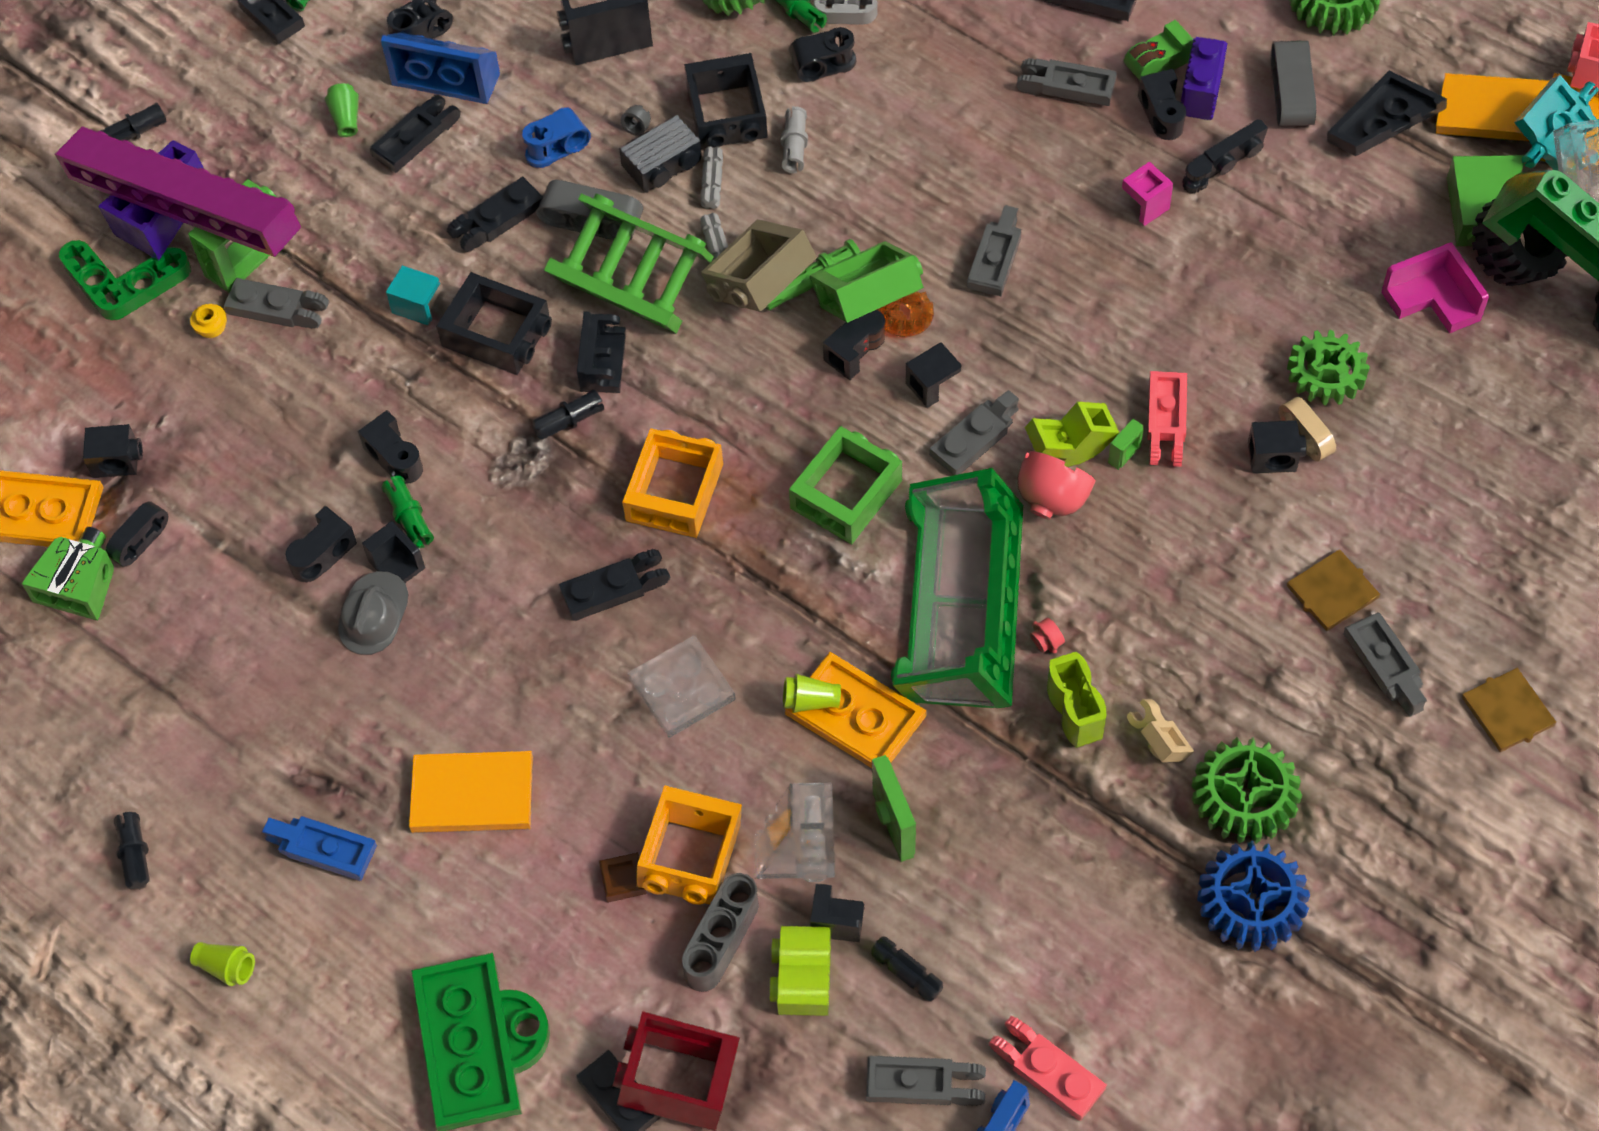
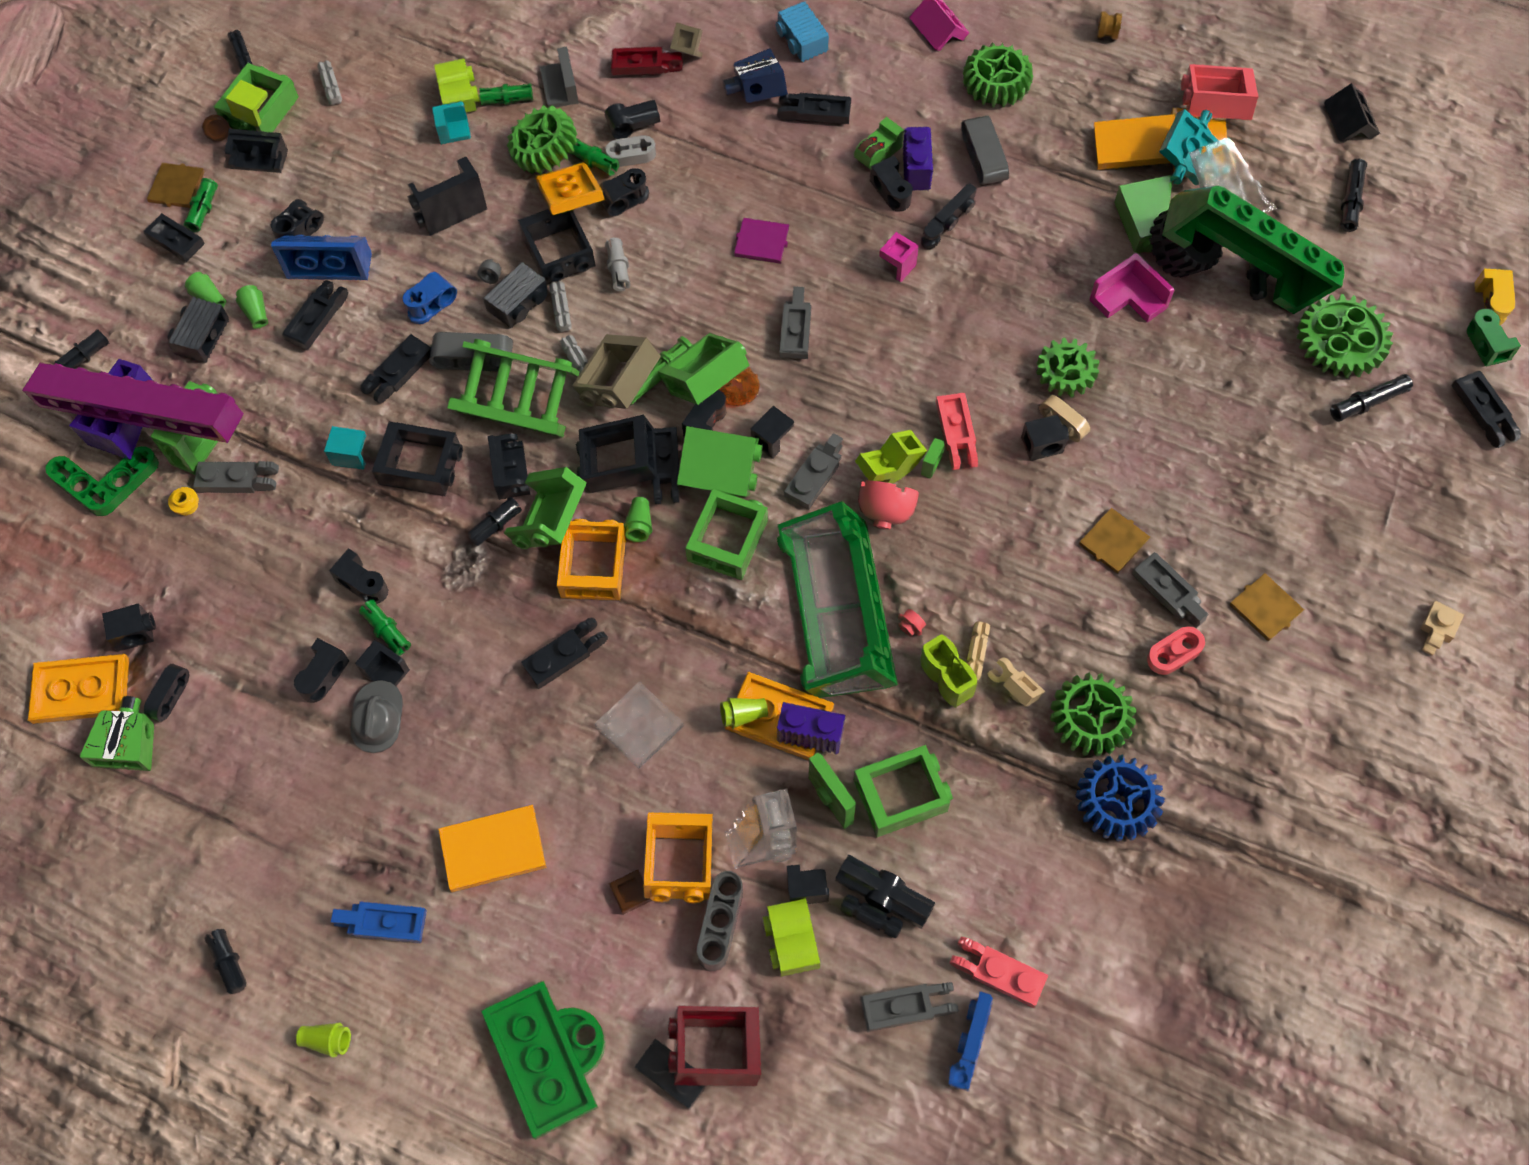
camera: 15 degrees left, 5 degrees up
dark grey hinge [1016,58,1117,106] -> none
black wing [1327,70,1447,156] -> none
none -> black brick [167,297,229,363]
none -> bright green cone [185,272,226,307]
none -> bright green panel [504,467,587,549]
none -> light orange tile [535,162,605,215]
none -> black window [576,414,657,493]
none -> bright green cone [624,497,652,542]
none -> black hinge [651,427,680,504]
none -> bright green panel [677,426,763,497]
none -> magenta piece [734,217,789,264]
none -> dark purple brick [777,702,845,755]
none -> black piece [835,855,936,929]
none -> bright green window [853,745,953,837]
none -> tan axle [967,621,990,680]
none -> coral plate [1147,626,1205,675]

